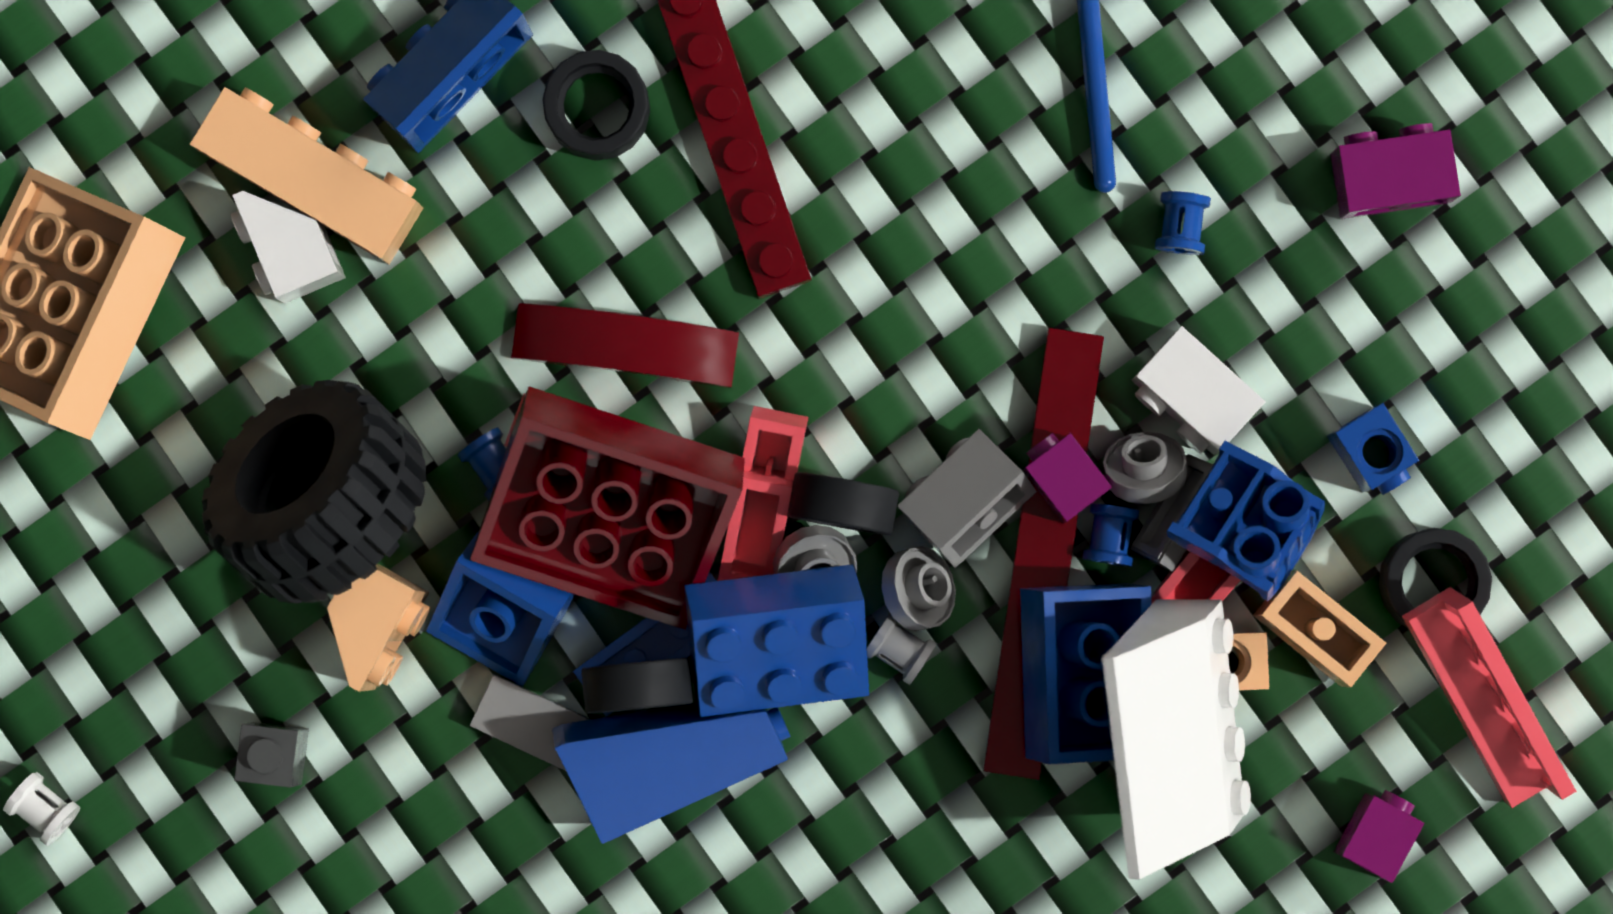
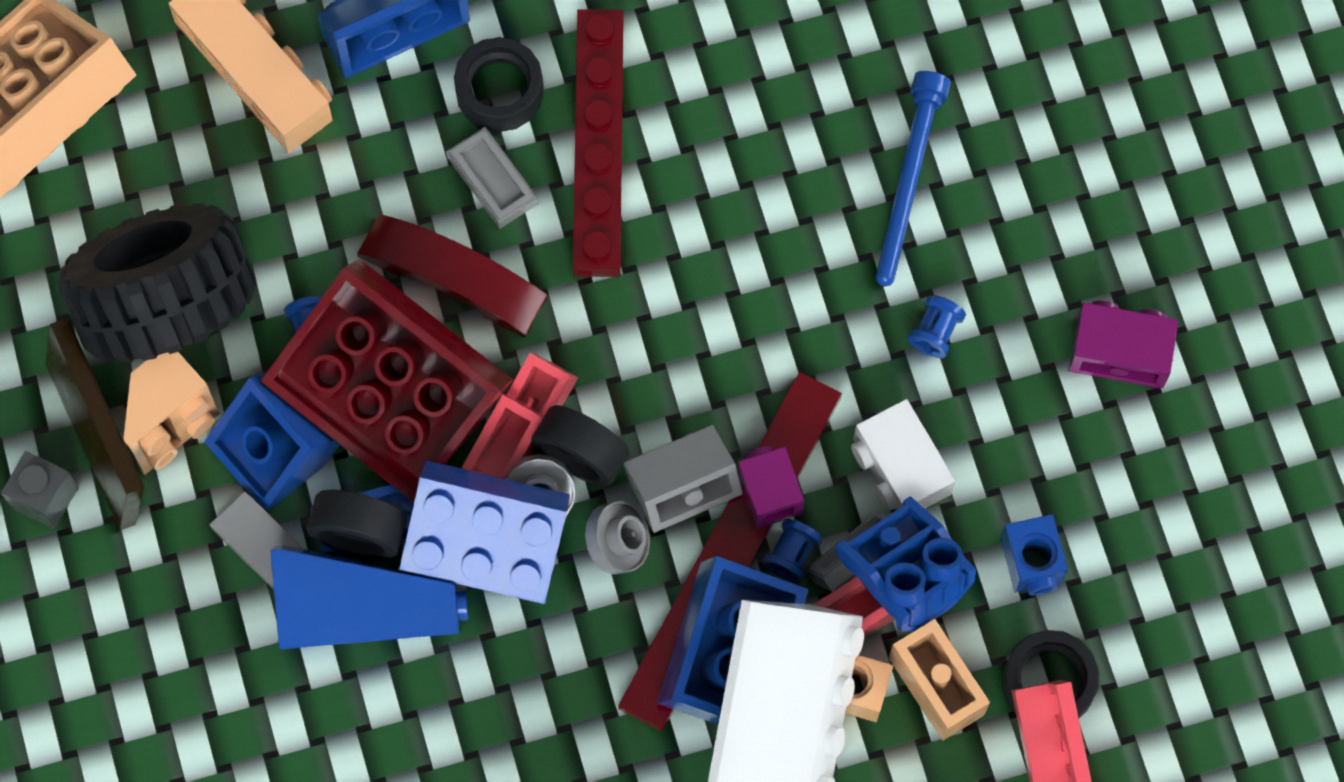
camera: 10 degrees right, 15 degrees down
white slope [231,191,346,304] -> none
light grey bush [867,613,937,685] -> none
light grey plate [1103,432,1187,504] -> none
none -> dark brown tile [45,319,144,531]
none -> light grey tile [446,127,539,229]

